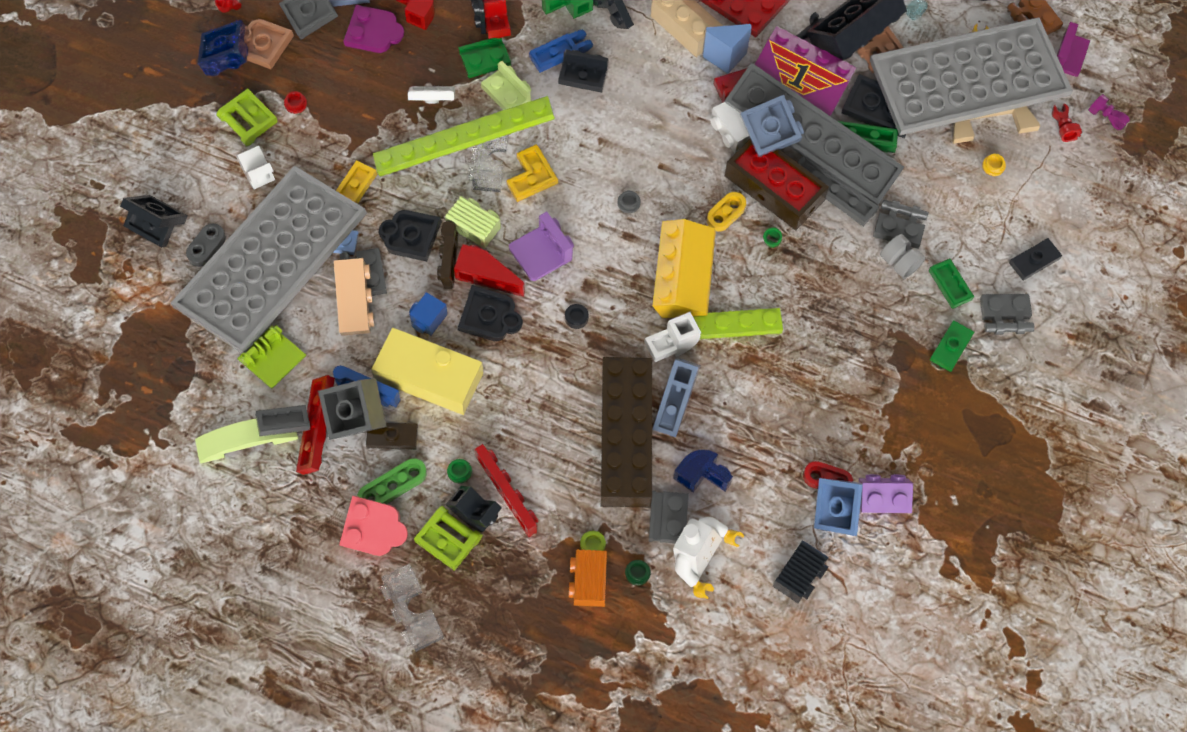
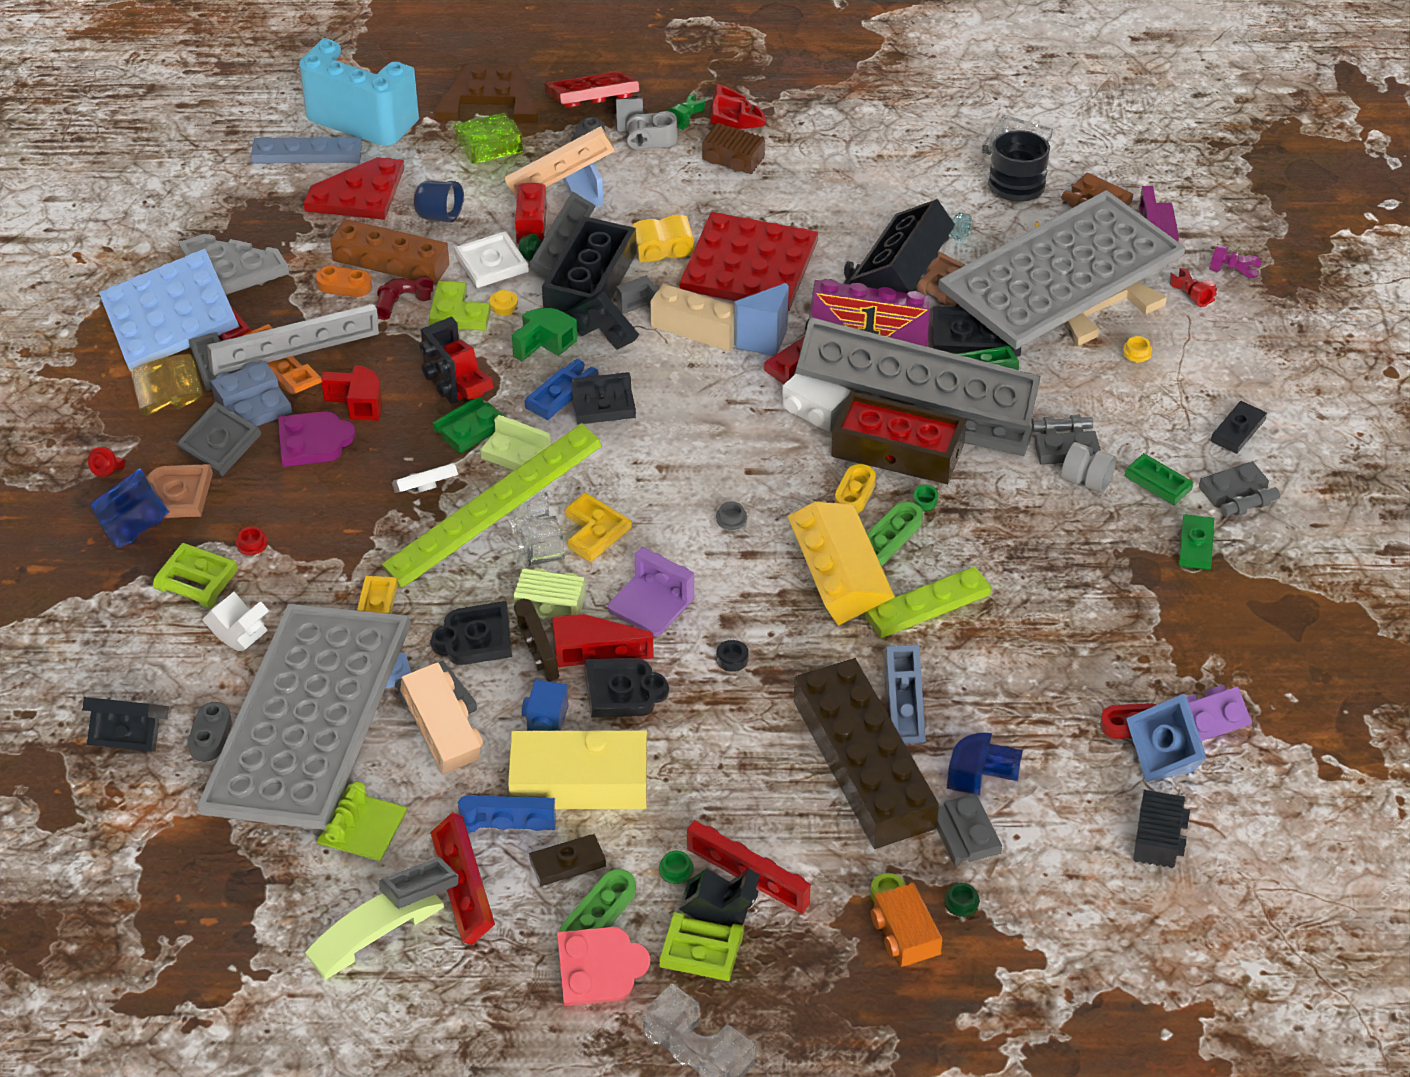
camera: 20 degrees left, 20 degrees down
dark grey brick [318,378,387,440] -> none
white brick [644,312,701,362] -> none
white torso [673,517,744,599] -> none
sand blue plate [740,95,804,157] -> none
none -> bright green plate [867,502,923,566]

